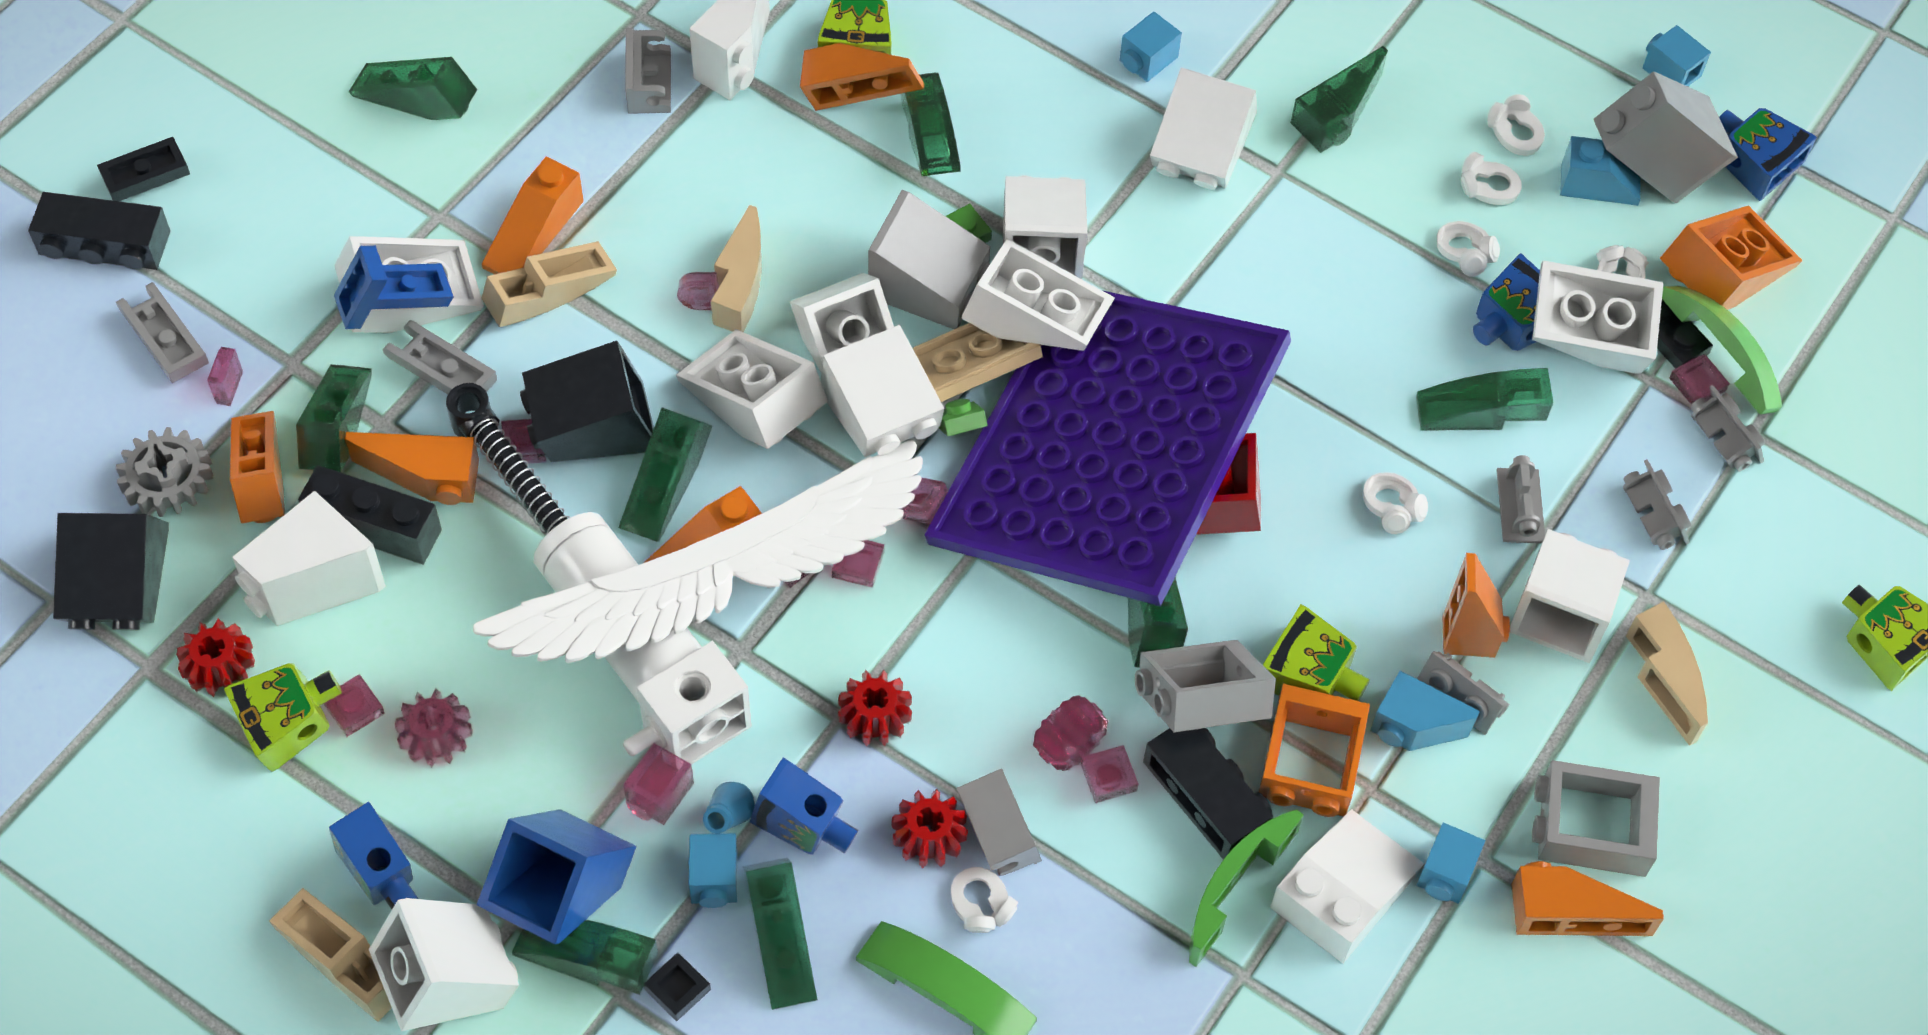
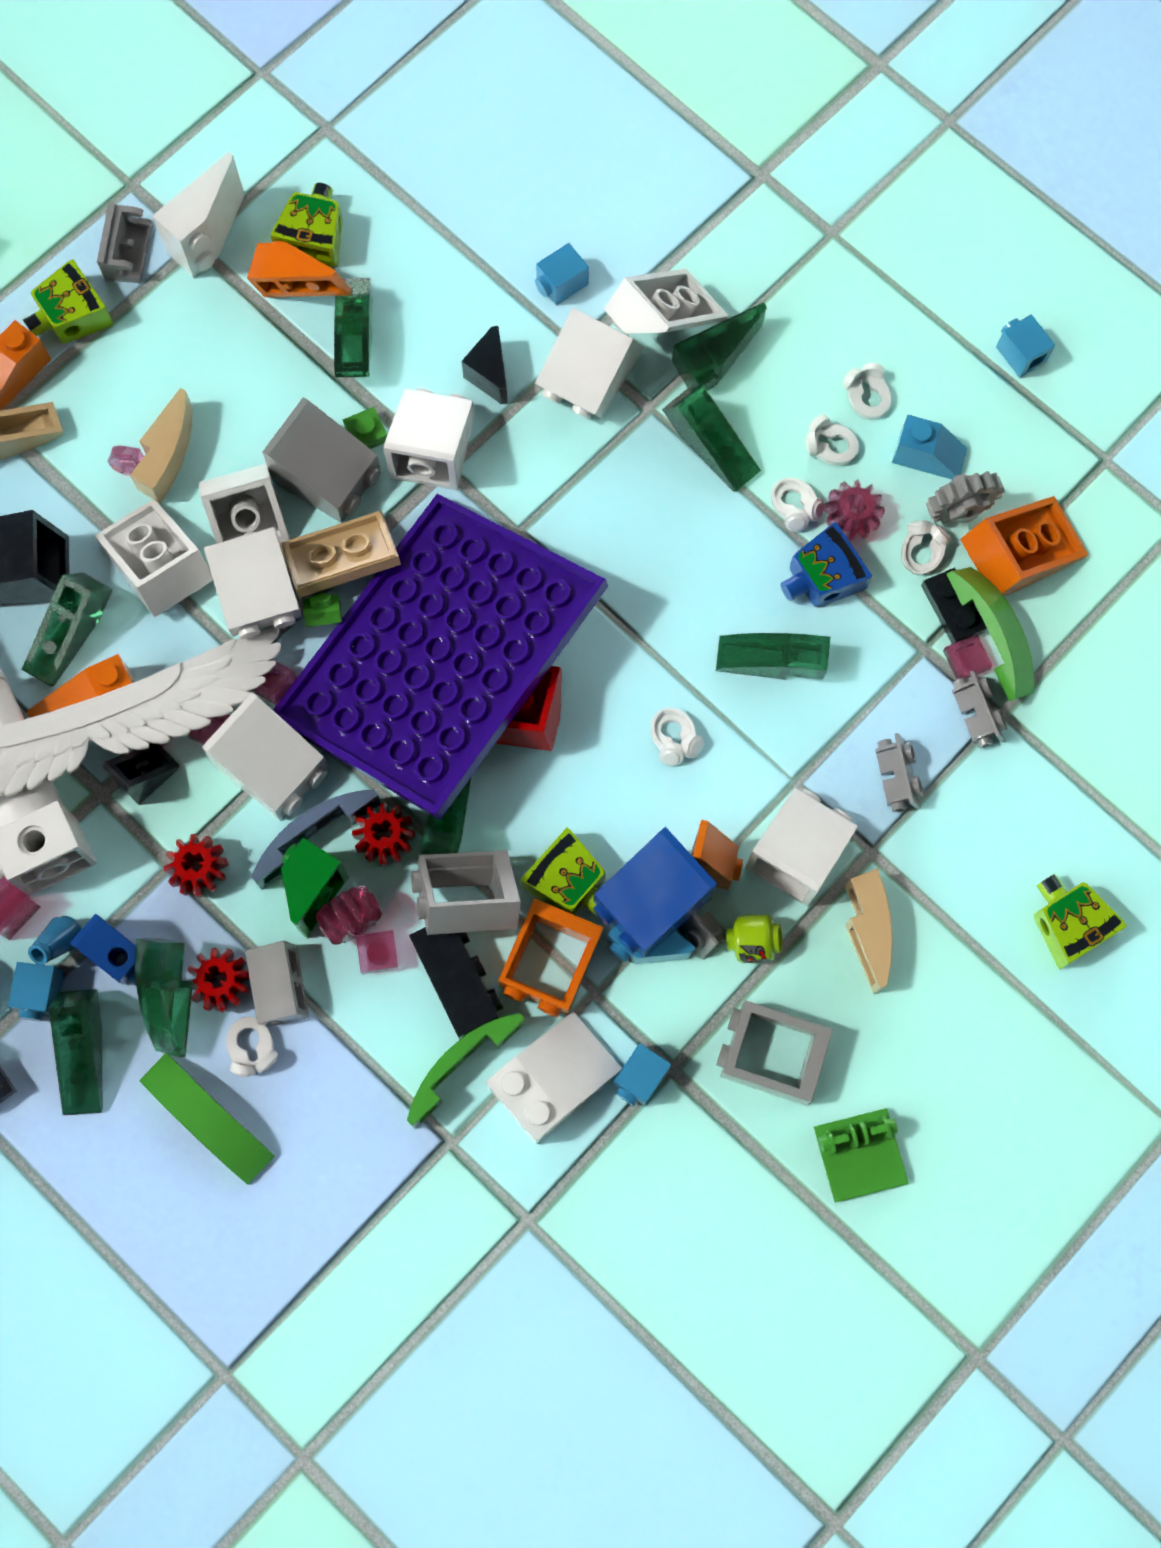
camera: 10 degrees right, 15 degrees up
white slope [961,239,1115,351] -> none
light grey hinge [1496,455,1545,543] -> none
orange slope [1511,861,1664,936] -> none
white slope [1532,260,1663,374] -> none
light grey slope [1593,71,1738,203] -> none
blue torso [1719,108,1817,201] -> none
none -> lime torso [23,259,114,344]
none -> black slope [102,743,180,805]
none -> clear green slope [135,938,193,1057]
none -> white slope [202,692,329,821]
none -> sand blue slope [251,789,381,890]
none -> green slope [281,838,349,938]
none -> red gear [352,802,416,866]
none -> black slope [461,326,508,404]
none -> blue slope [593,826,717,958]
none -> white slope [604,268,729,334]
none -> clear green slope [662,385,761,492]
none -> lime head [726,915,783,963]
none -> bright green hinge [813,1108,909,1203]
none -> clear pink gear [824,479,885,541]
none -> light grey gear [926,471,1005,524]

